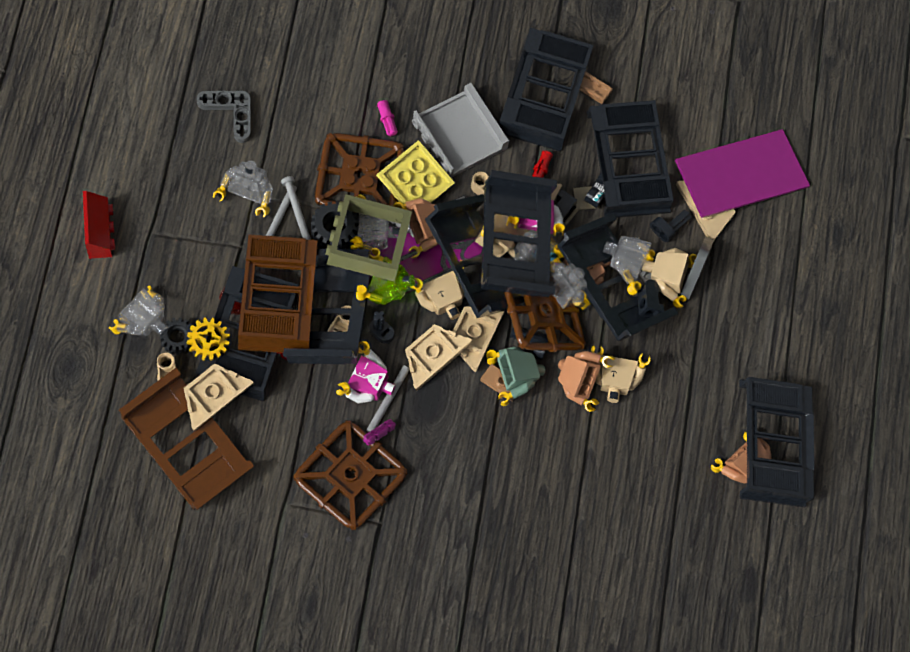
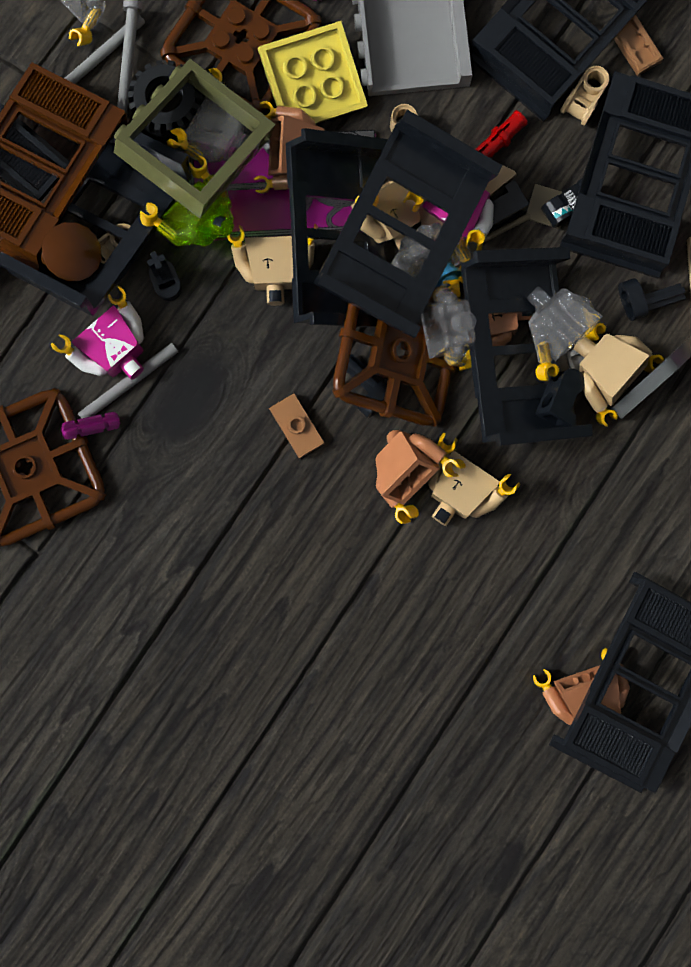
camera: 30 degrees right, 15 degrees up
tan wing [405,324,473,391] -> none
tan wing [453,307,505,372] -> none
sand green torso [486,346,545,406] -> none
none -> reddish brown dish [41,222,102,283]
none -> tan piece [560,66,609,126]

